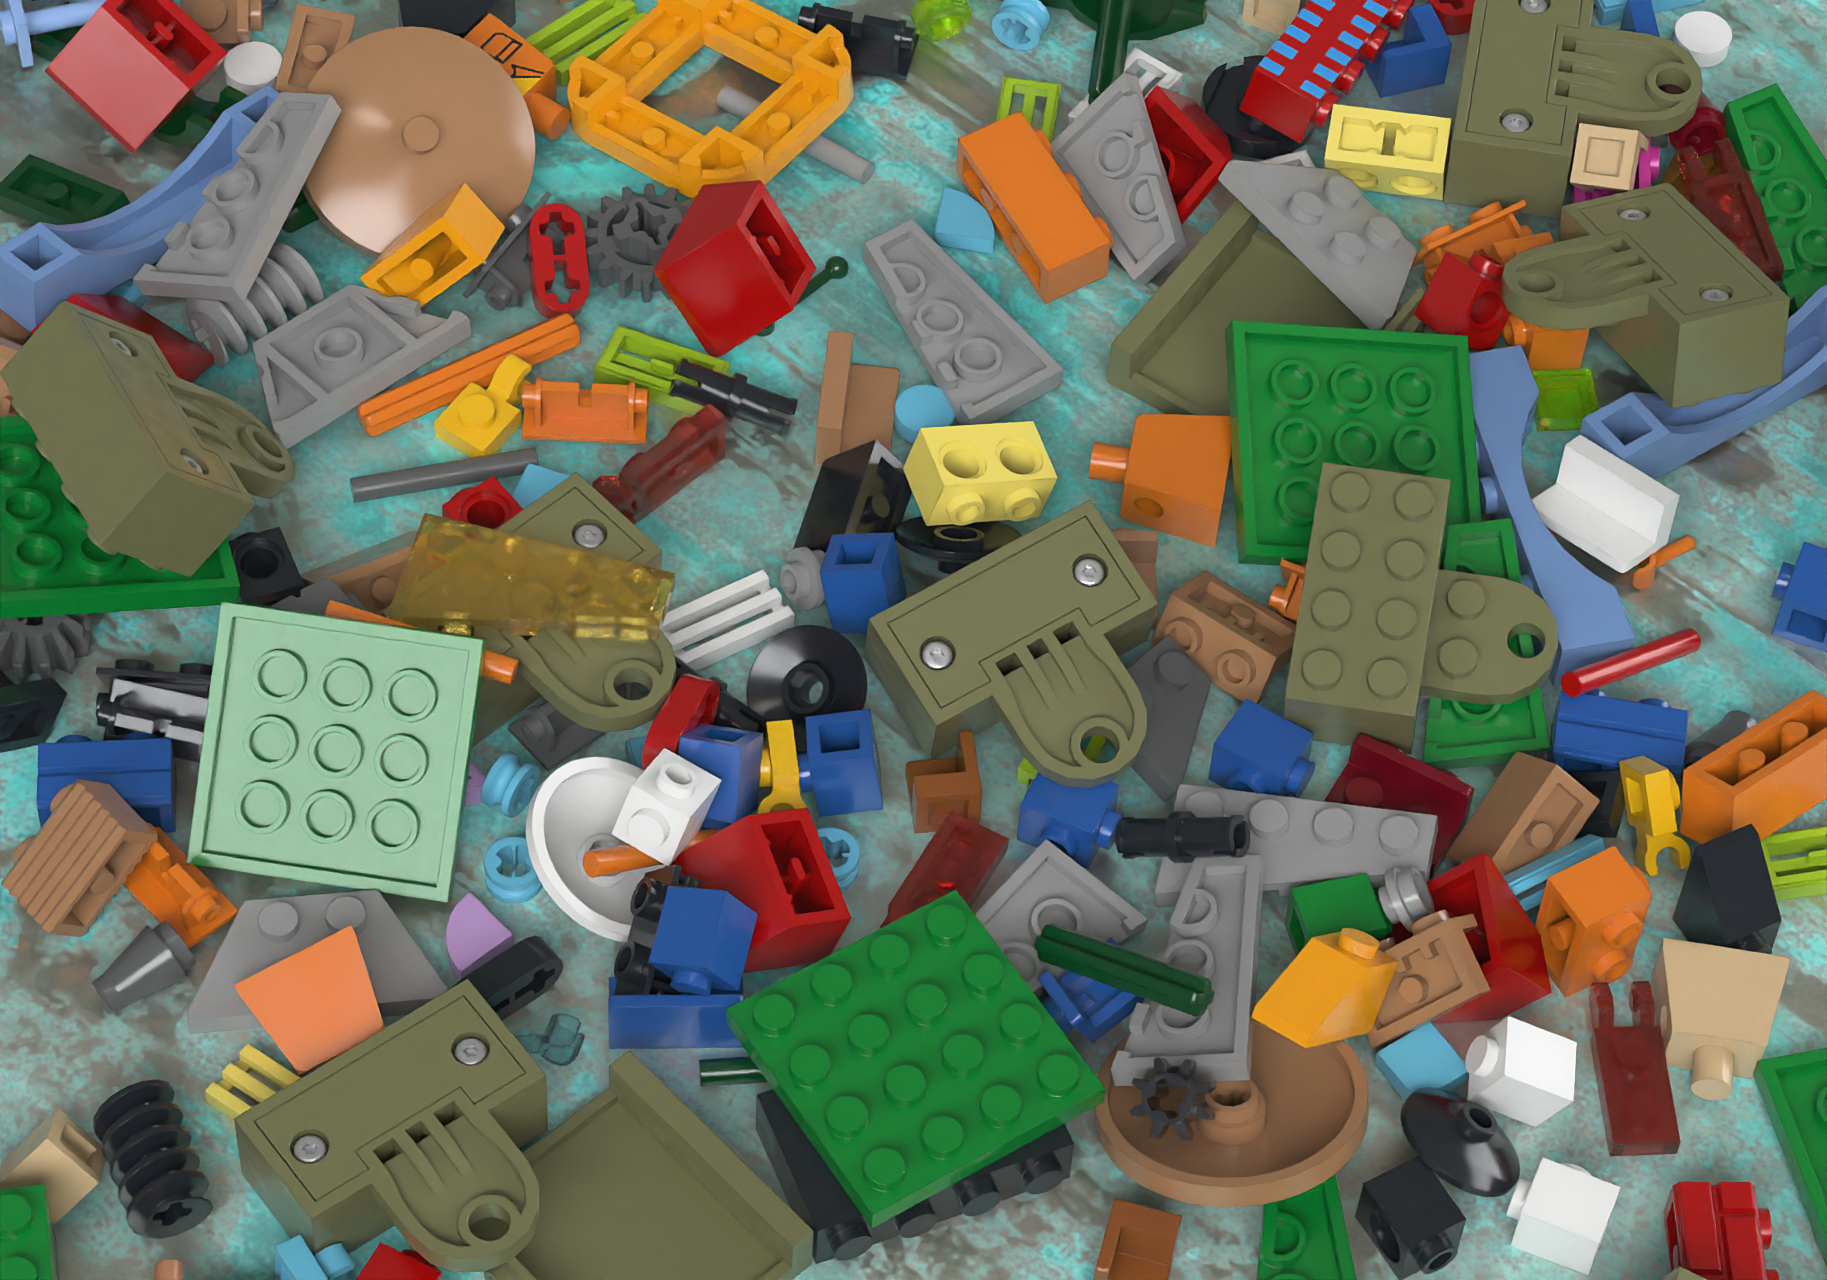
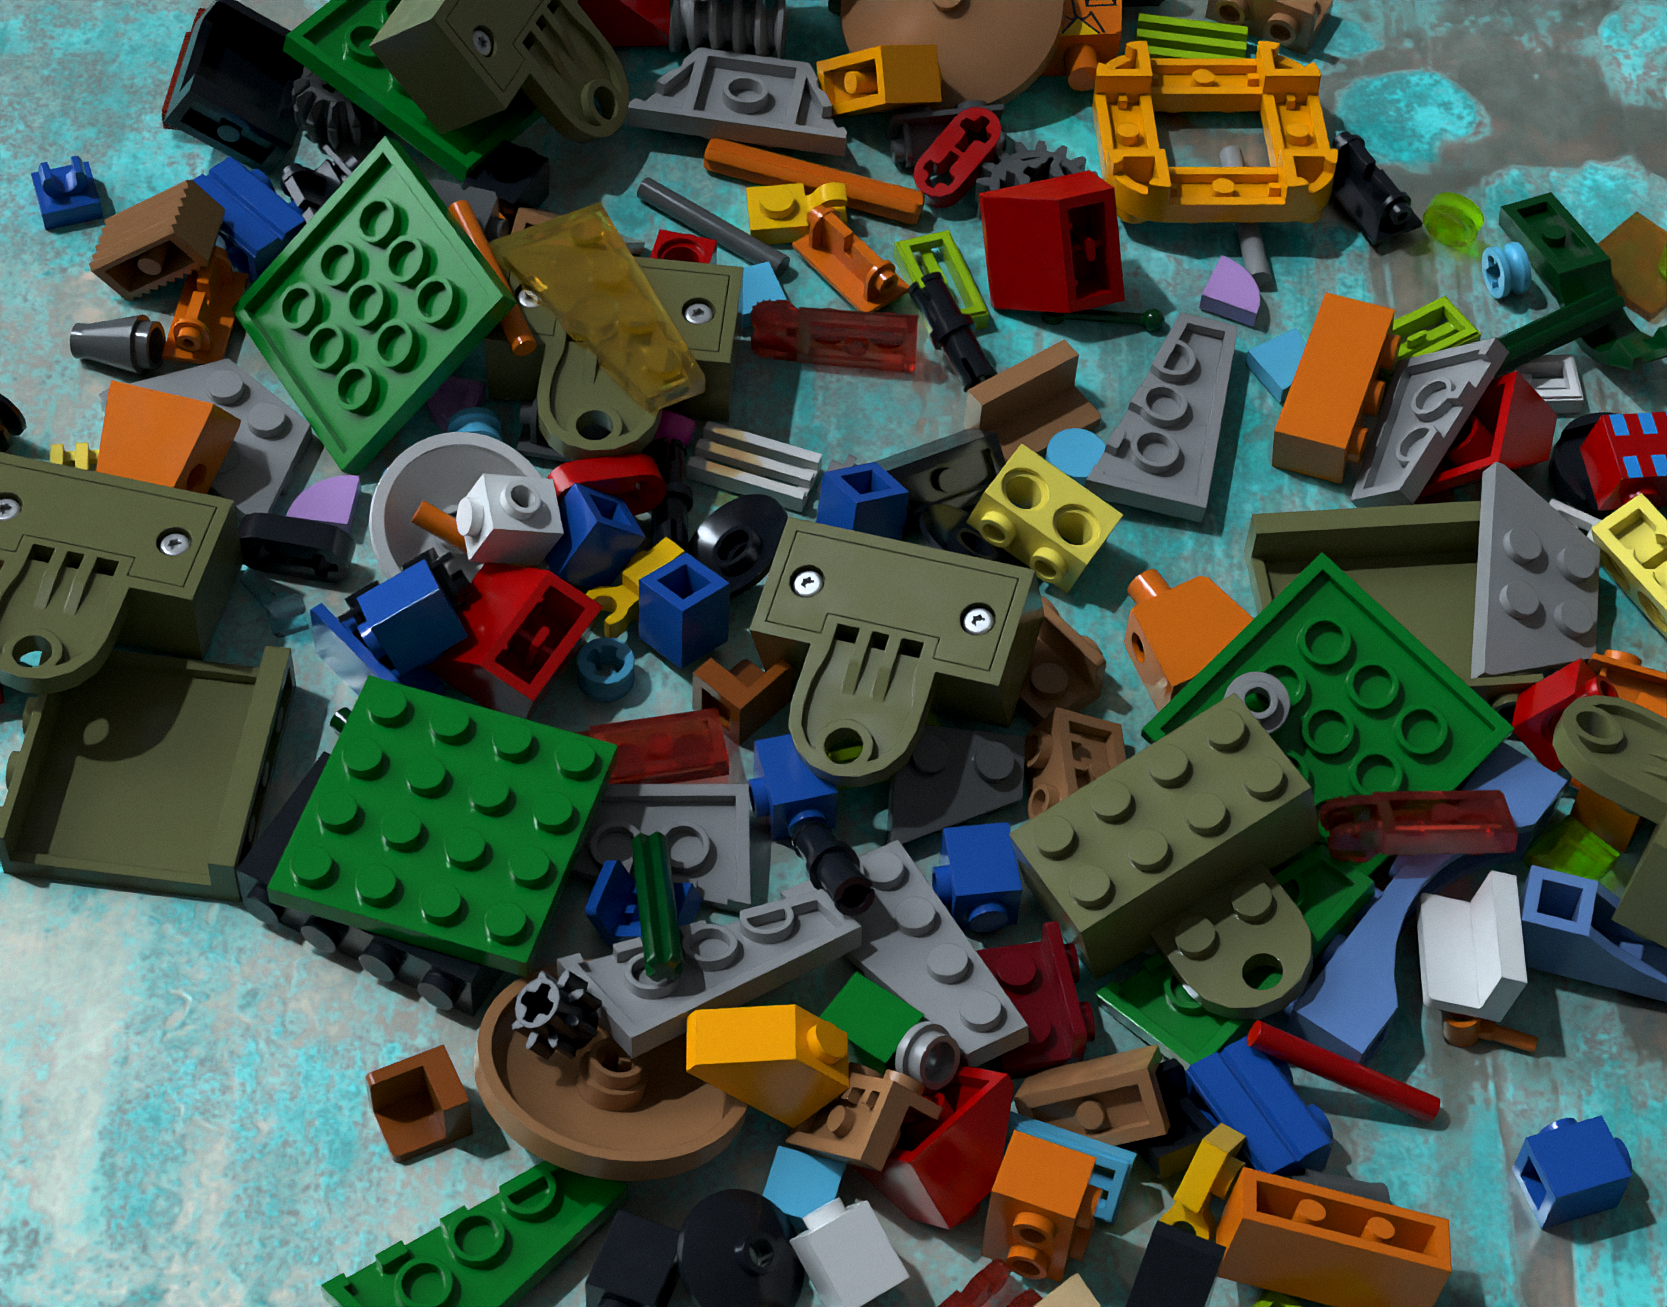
camera: 50 degrees right, 0 degrees up
none -> lavender tile [1199,255,1260,327]
none -> light grey plate [1224,672,1290,735]
none -> clear red hinge [1319,790,1518,863]

